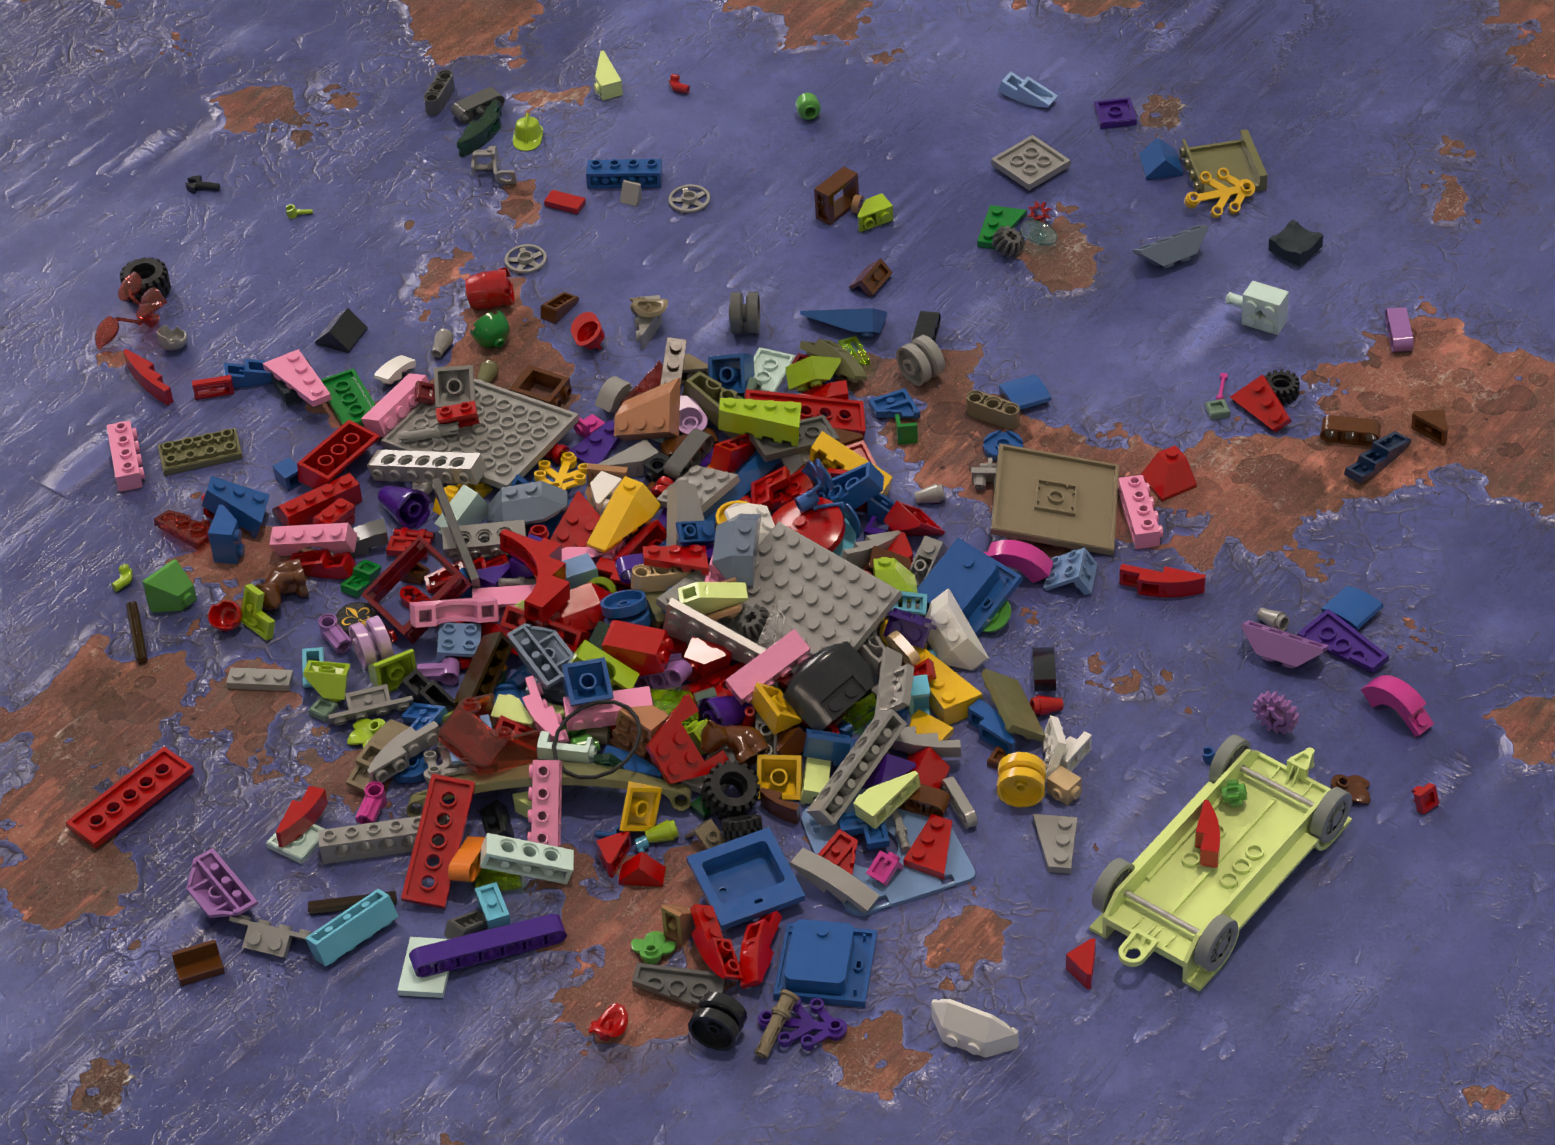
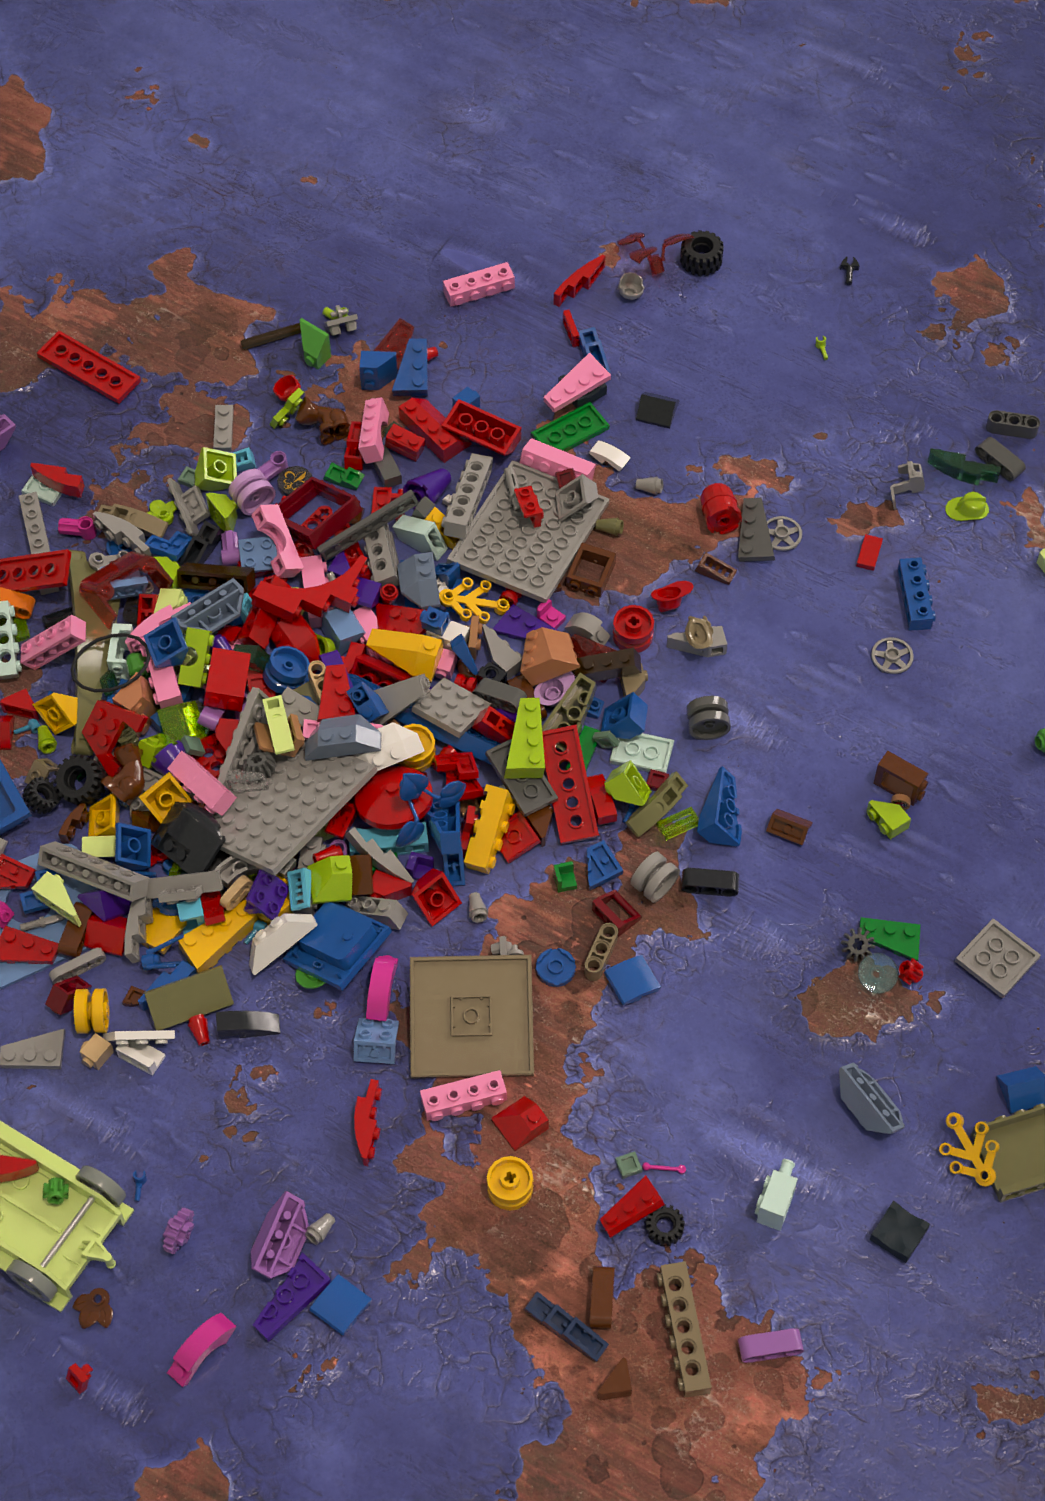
camera: 80 degrees right, 15 degrees up
olive tile [158,428,243,476] -> none
green cylinder [470,311,510,348] -> none
light grey slope [620,180,642,206] -> none
none -> dark red slope [45,975,92,1015]
none -> blue plant [141,935,188,971]
none -> light grey hips [324,305,358,336]
none -> dark grey slope [411,496,435,519]
none -> blue brick [420,606,450,636]
none -> blue slope [450,634,478,675]
none -> yellow wheel [487,1156,533,1211]
none -> dark red tile [592,890,642,937]
none -> red wheel [612,605,654,653]
none -> dark tan brick [657,1261,712,1398]
none -> dark grey wing [738,497,775,562]

